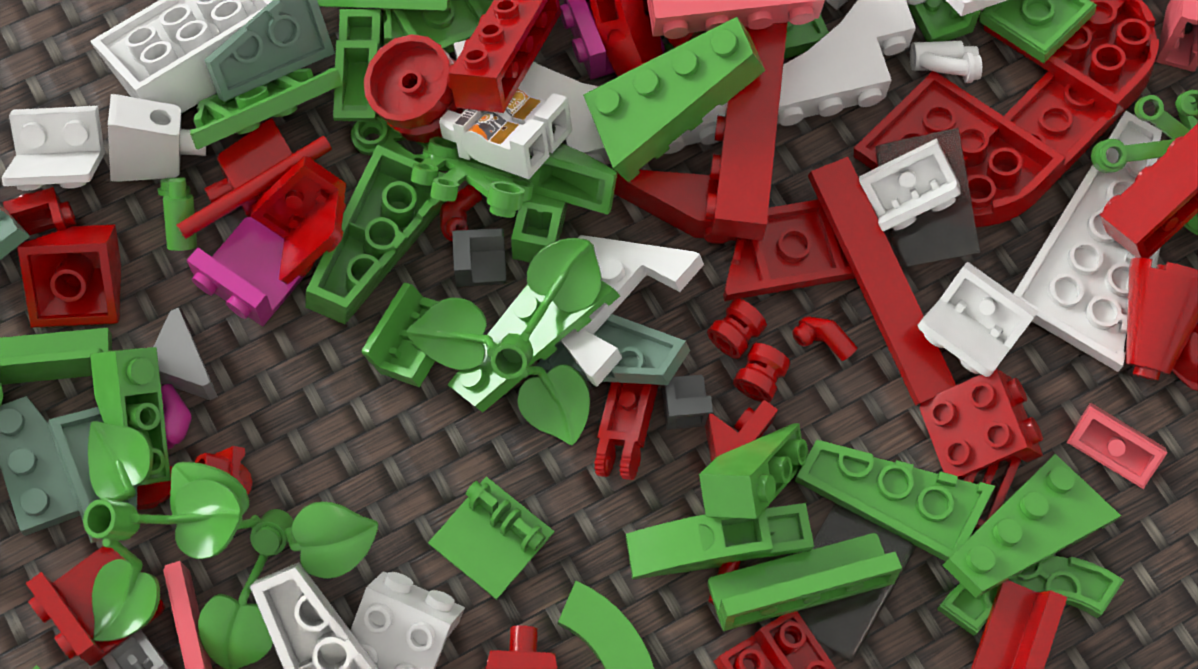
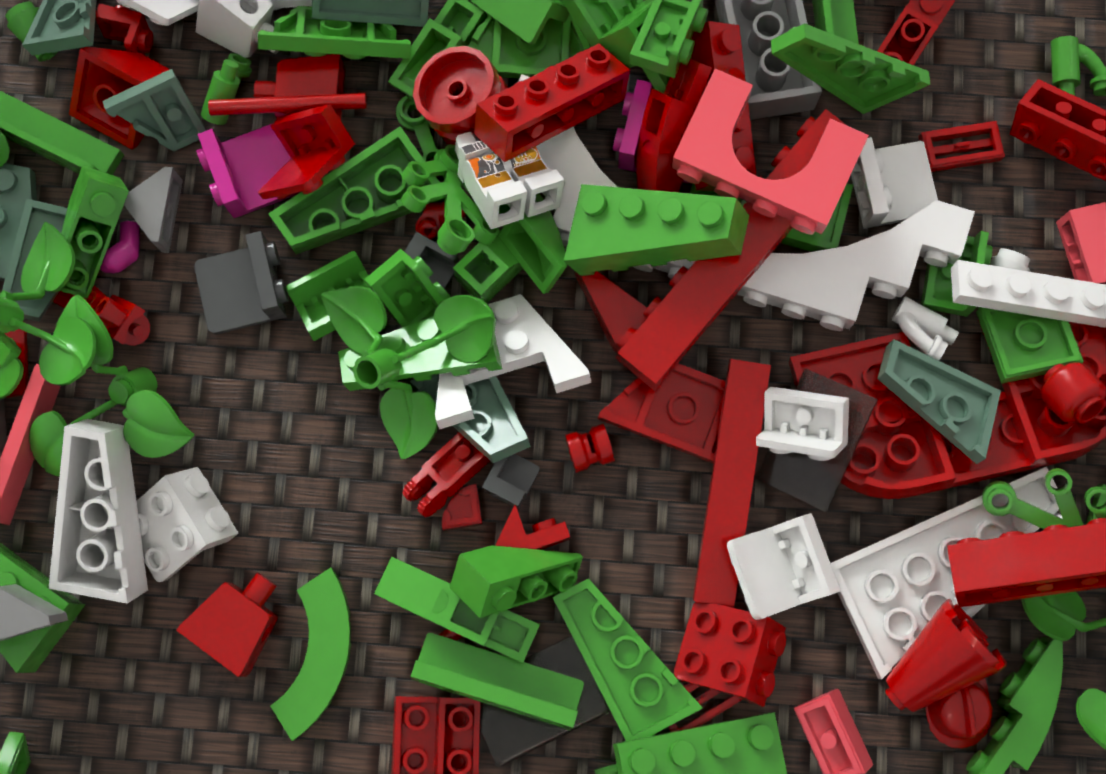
camera: 40 degrees right, 10 degrees up
bright green hinge [428,476,555,600] -> none
red wheel [733,343,791,403] -> none
red arm [792,316,858,361] -> none
none -> sand green wing [102,69,207,152]
none -> dark grey bracket [194,231,289,335]
none -> bright green bracket [364,249,450,328]
none -> red tile [442,484,483,531]
none -> sand green wing [877,339,1001,464]
none -> red head [1041,362,1106,424]

